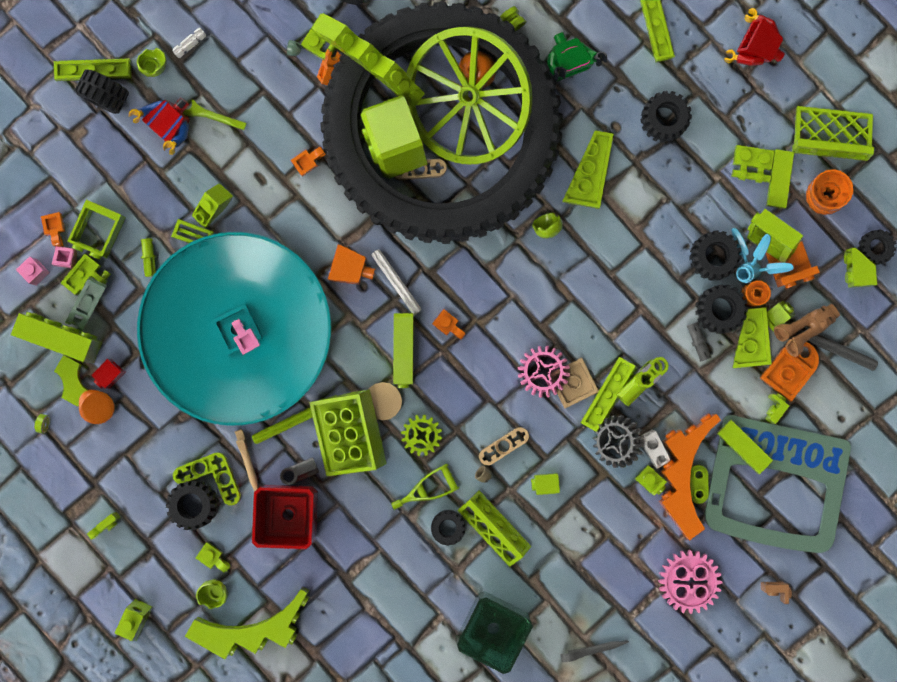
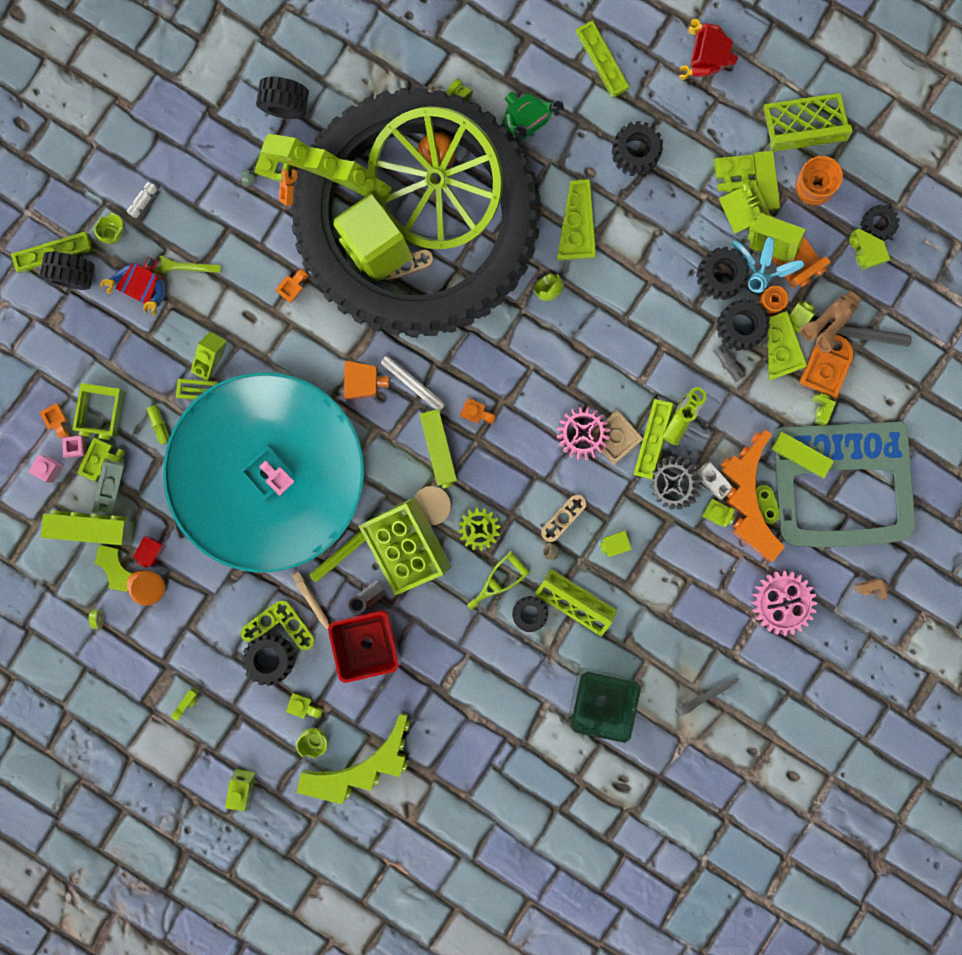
camera: 20 degrees left, 0 degrees up
none -> lime hinge [719,181,771,234]

